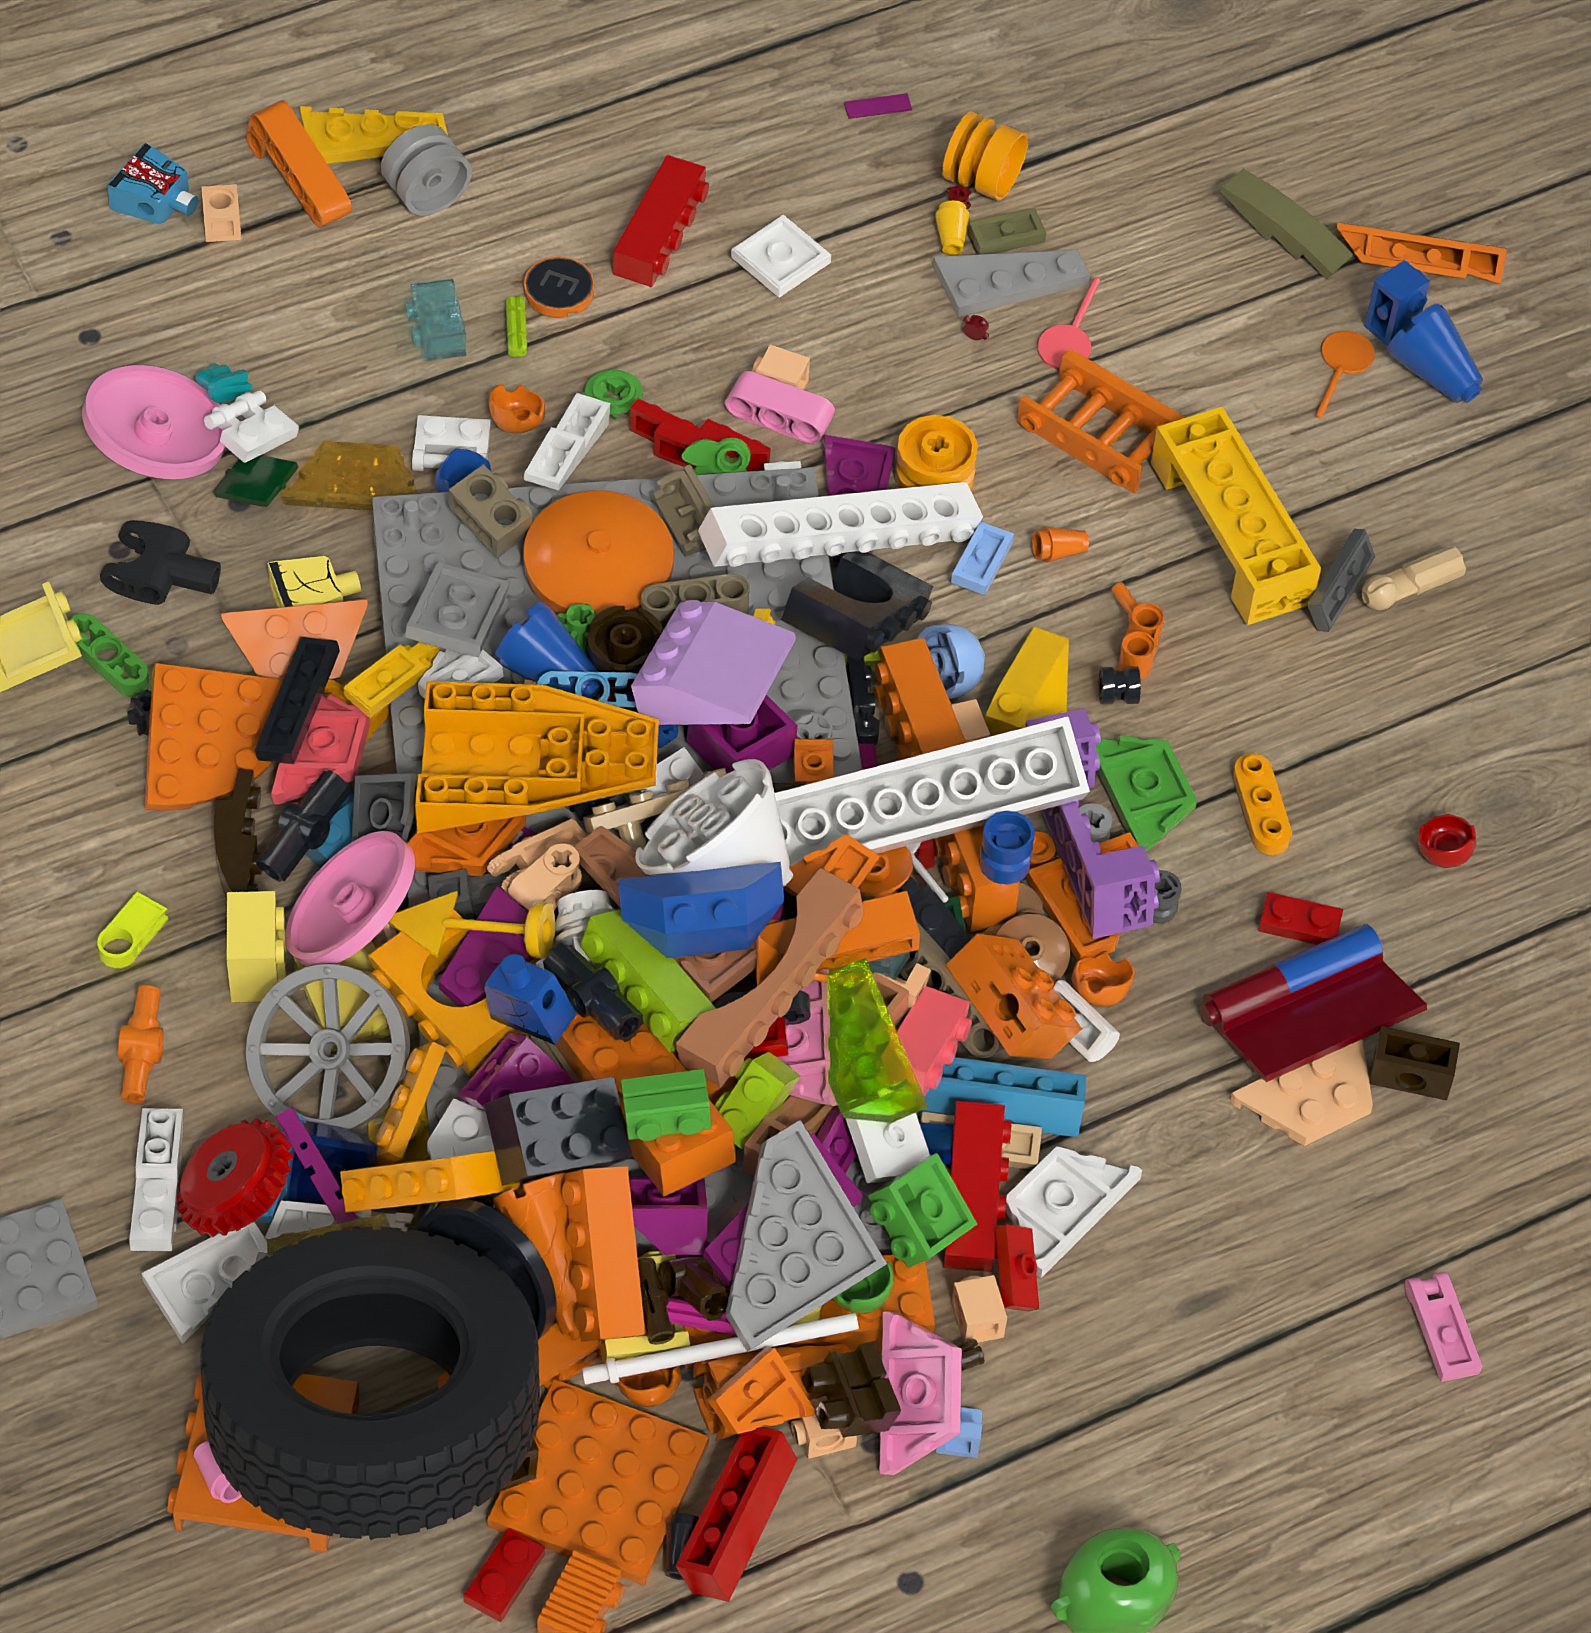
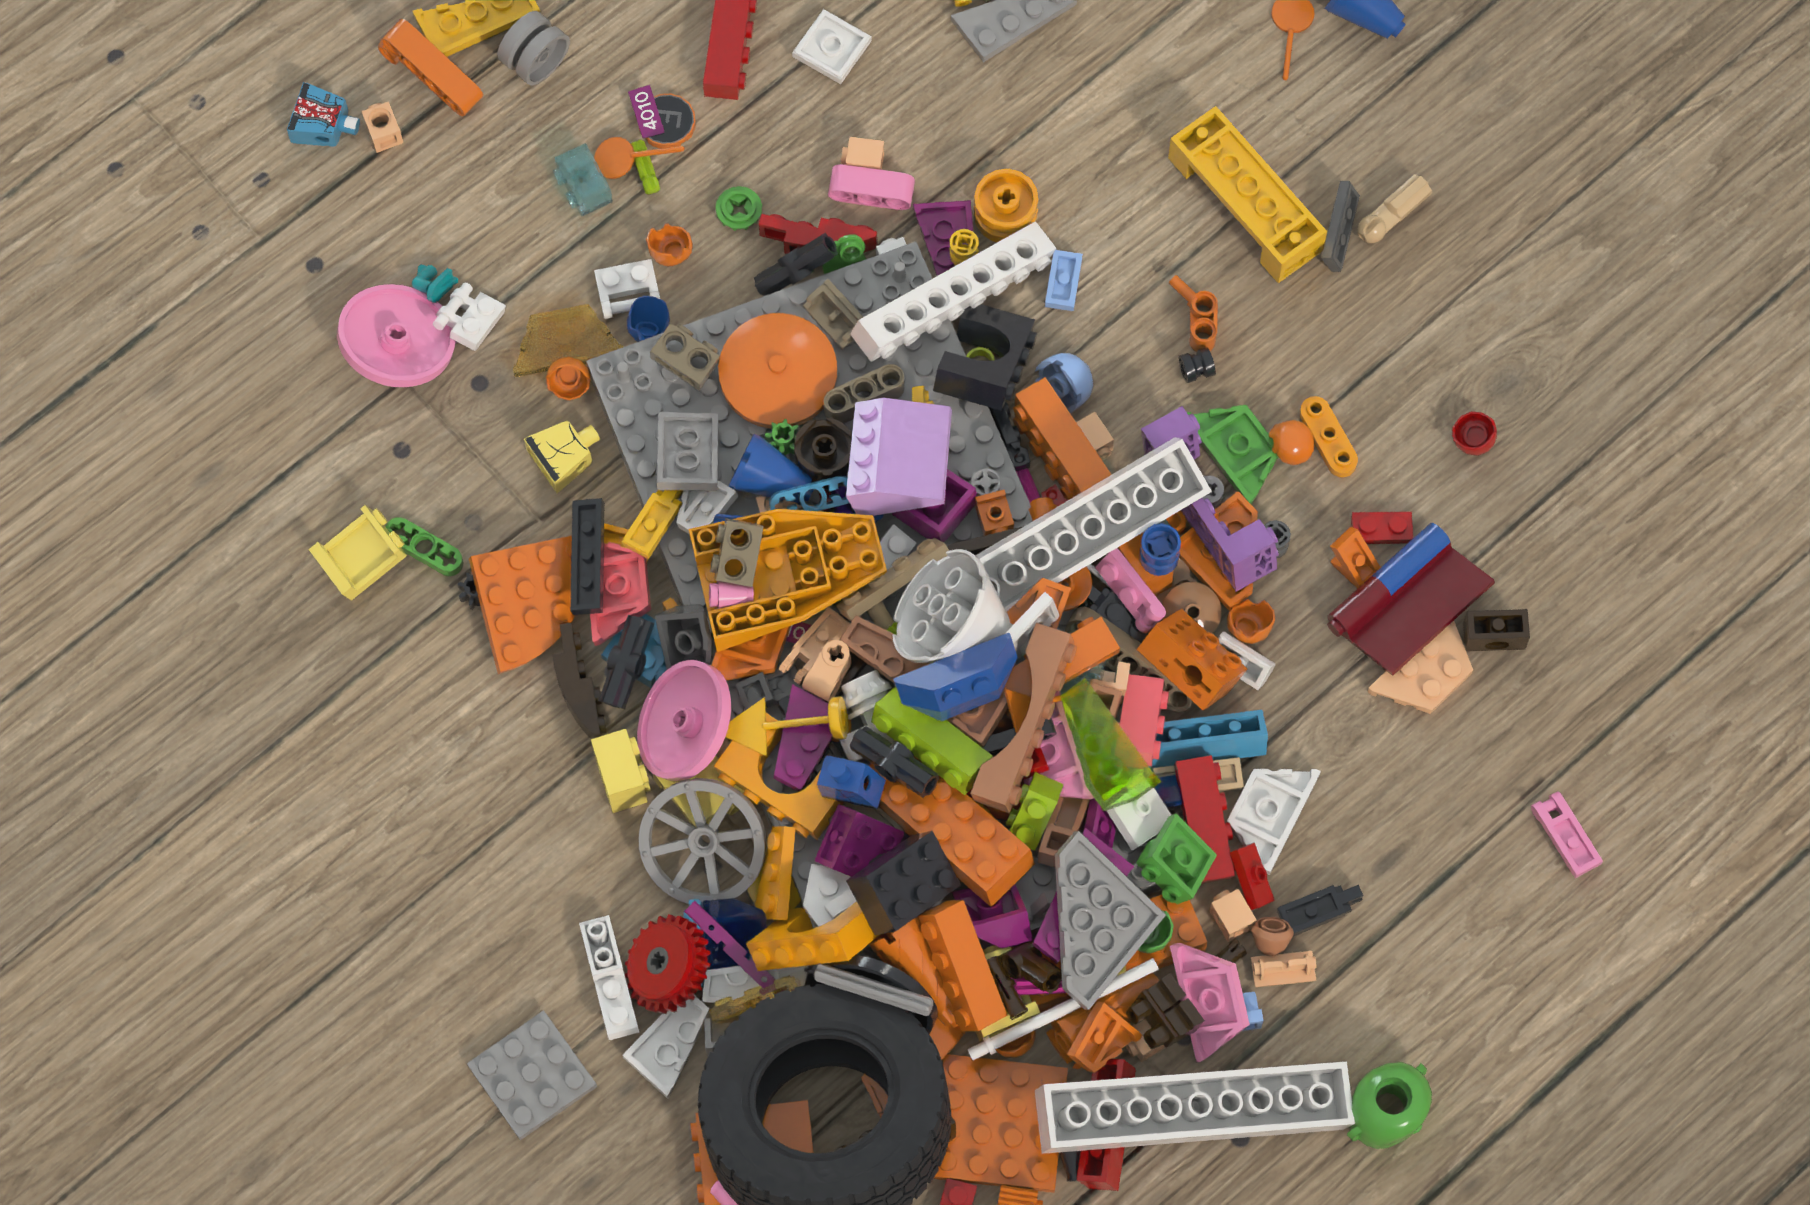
camera: 10 degrees left, 15 degrees up
neon yellow piece [97,892,169,968] -> none
black connector [100,520,221,605] -> none
orange pin [118,985,164,1104] -> none
dark green piece [213,455,299,508] -> none
orange wing [221,599,368,680] -> none
white slope [524,393,611,491] -> none
bright green brick [621,1069,712,1141] -> none
dark red piece [963,315,989,340] -> none
yellow wedge [985,627,1069,737] -> none
orange fence [1017,348,1186,494] -> none
orange cone [1031,526,1089,563] -> none
coral piece [1038,277,1100,370] -> none
none -> orange hair [546,356,591,400]
none -> orange piece [594,137,685,179]
none -> magenta sticker [628,85,665,139]
none -> bright pink cone [709,581,754,609]
none -> dark tan brick [710,518,763,587]
none -> black piece [754,233,838,296]
none -> light grey axle [814,964,933,1016]
none -> yellow wheel [950,229,979,265]
none -> white plate [1005,592,1059,659]
none -> white brick [1035,1062,1355,1154]
none -> bright pink plate [1095,548,1166,633]
none -> nougat cone [1251,917,1294,956]
none -> light nougat hinge [1251,951,1316,988]
none -> orange hair [1268,420,1314,466]
none -> black hinge [1277,885,1364,937]
none -> orange slope [1330,527,1381,588]

